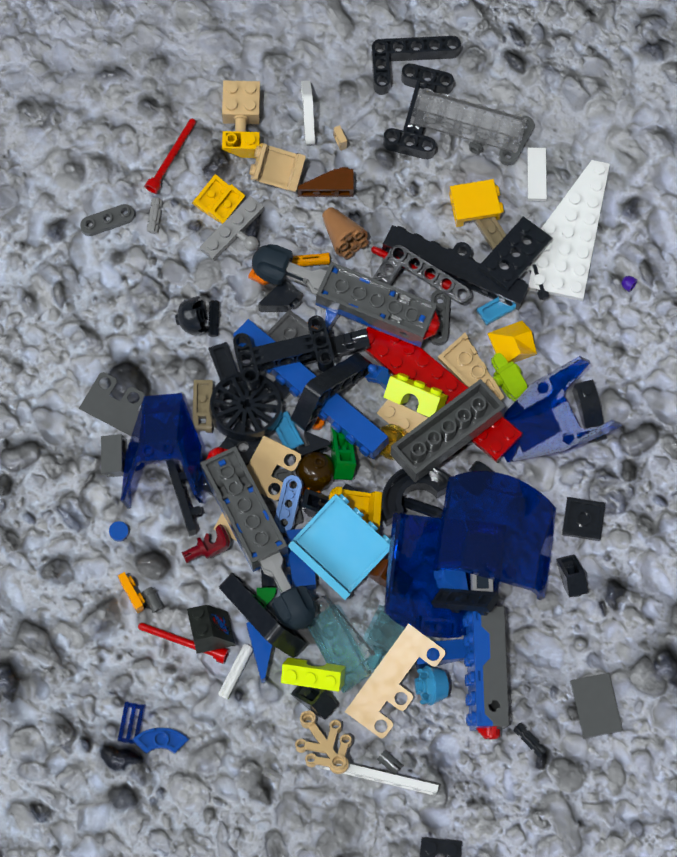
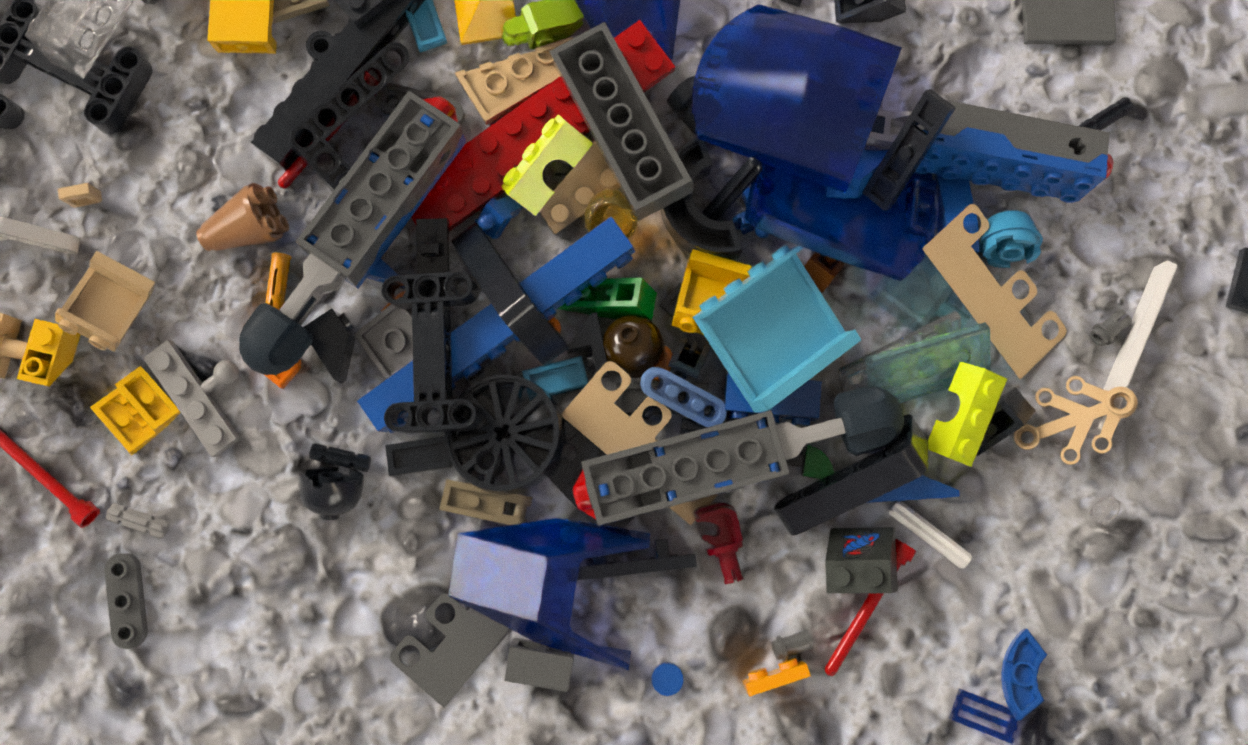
camera: 75 degrees left, 10 degrees up
reddish brown slope [298,167,354,197] -> none

